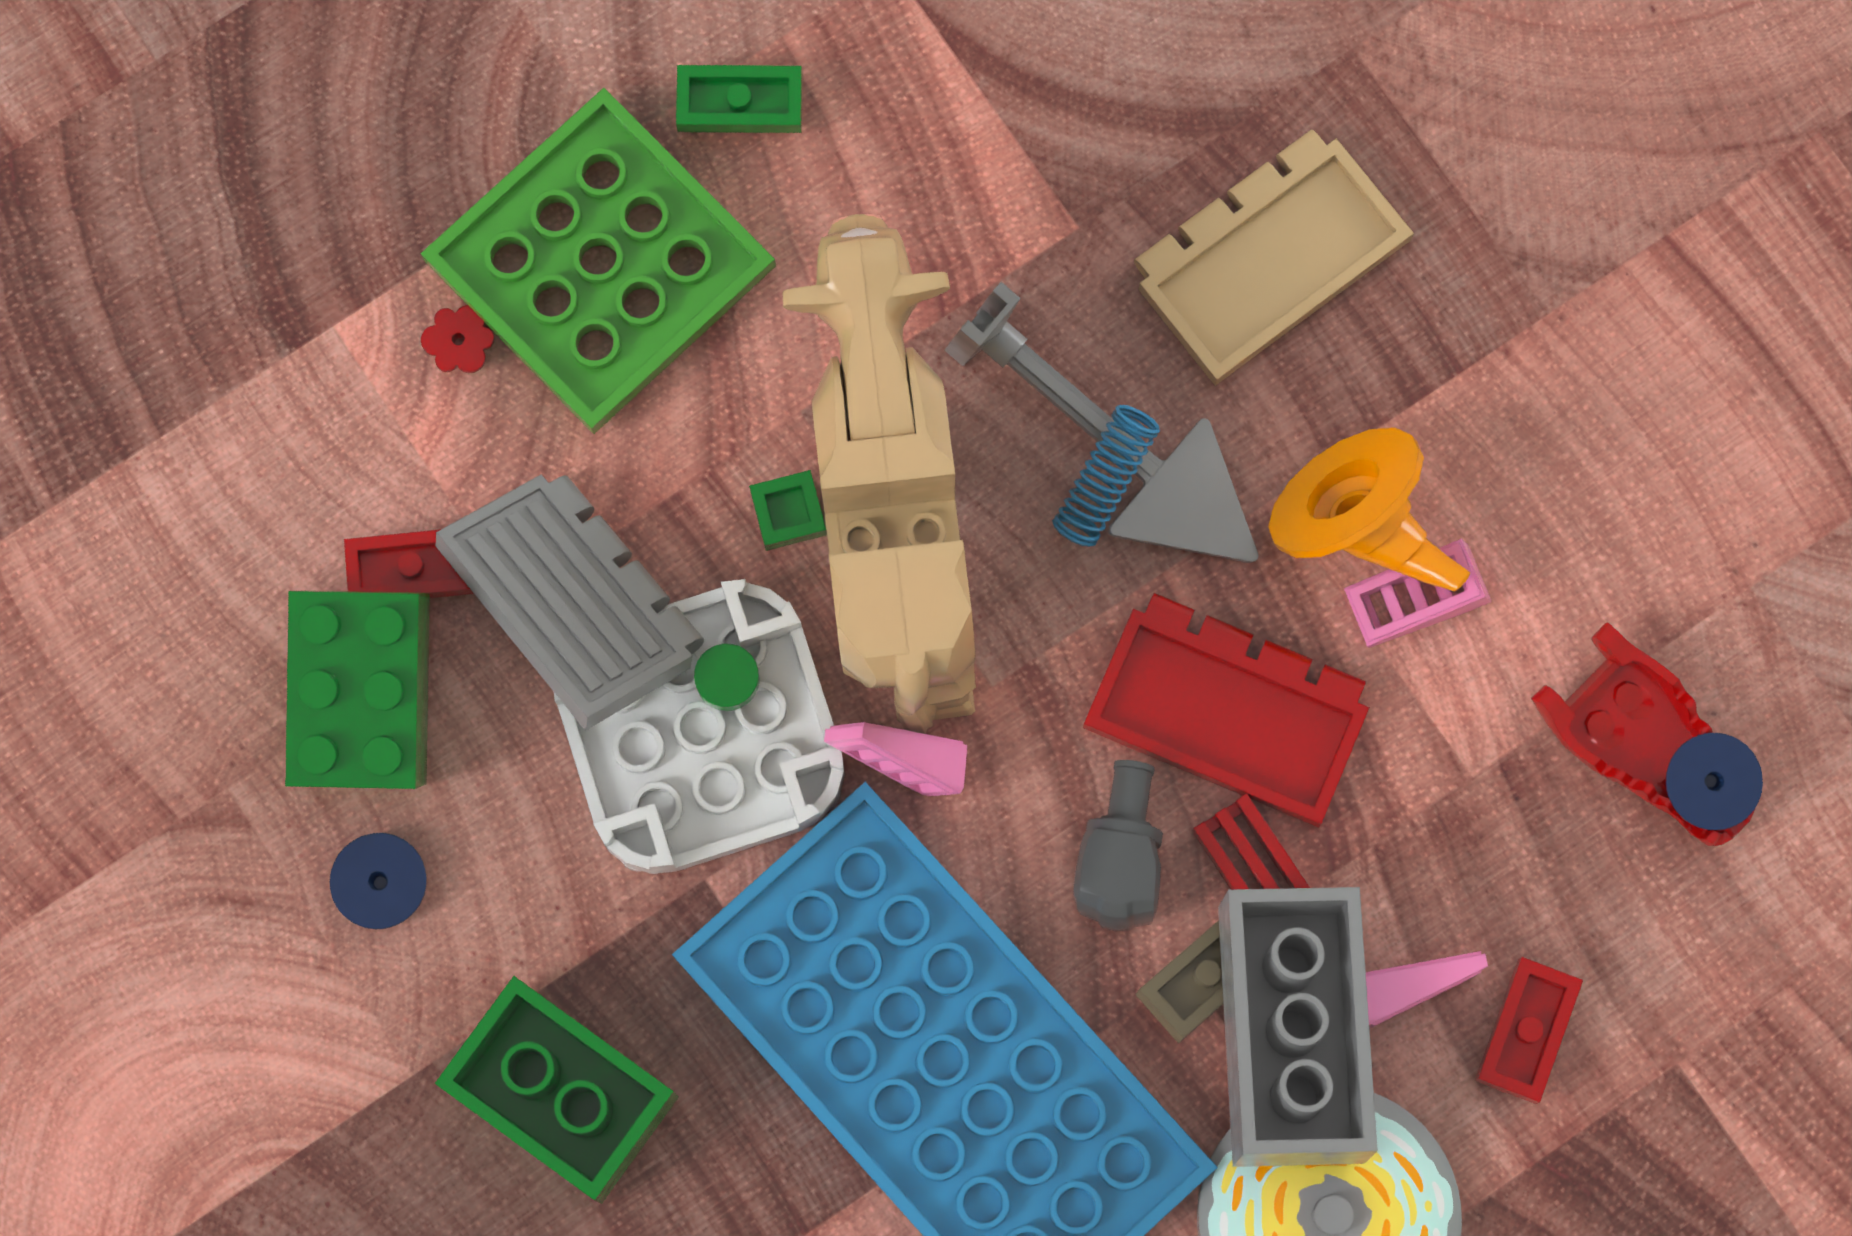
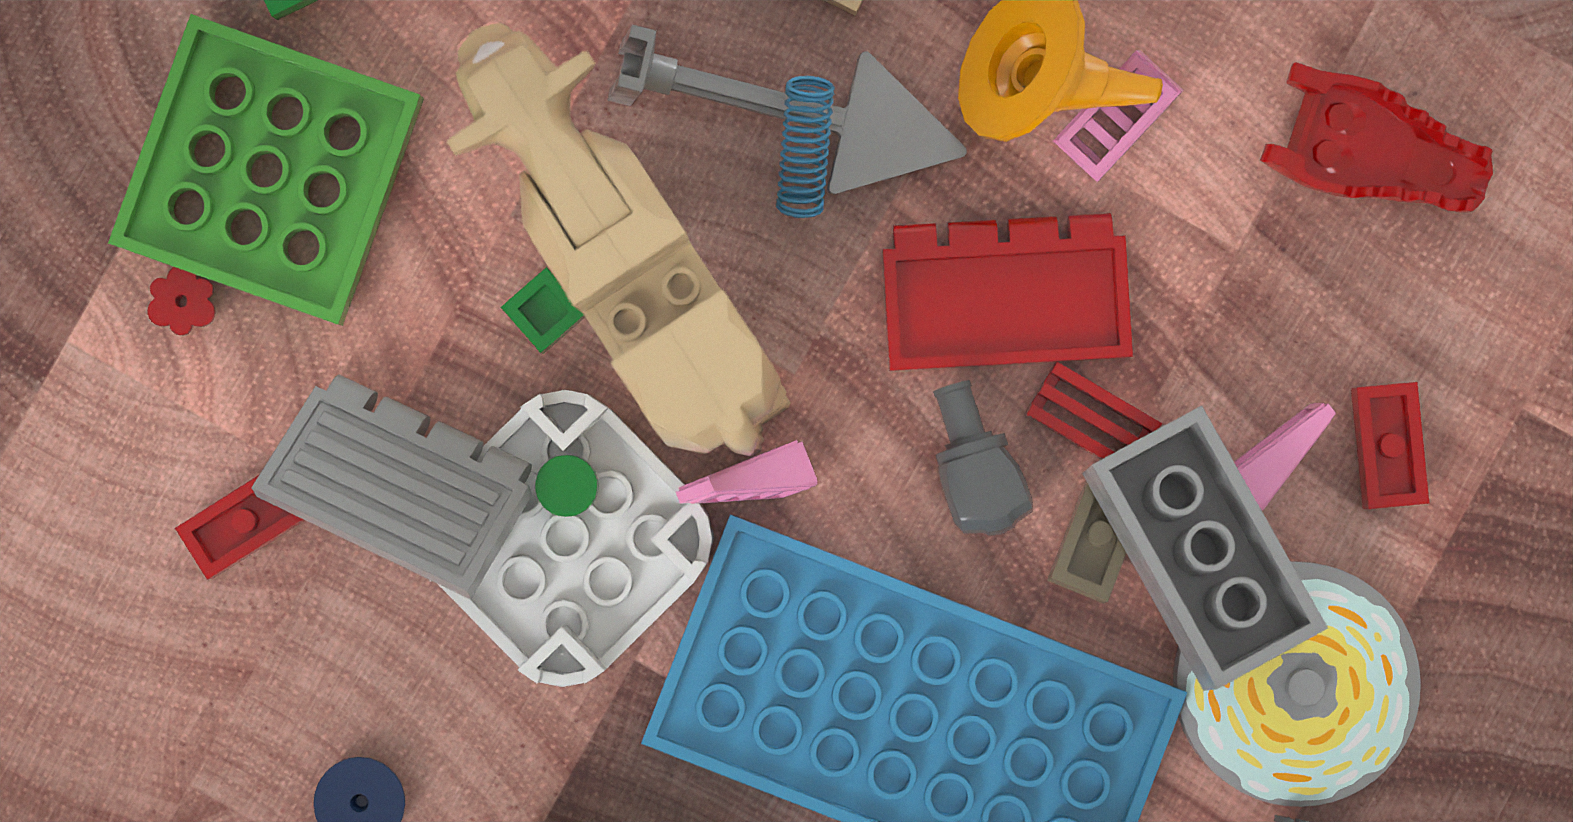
camera: 30 degrees left, 10 degrees up
green brick [285,590,430,789] -> none
dark blue piece [1666,733,1763,830] -> none

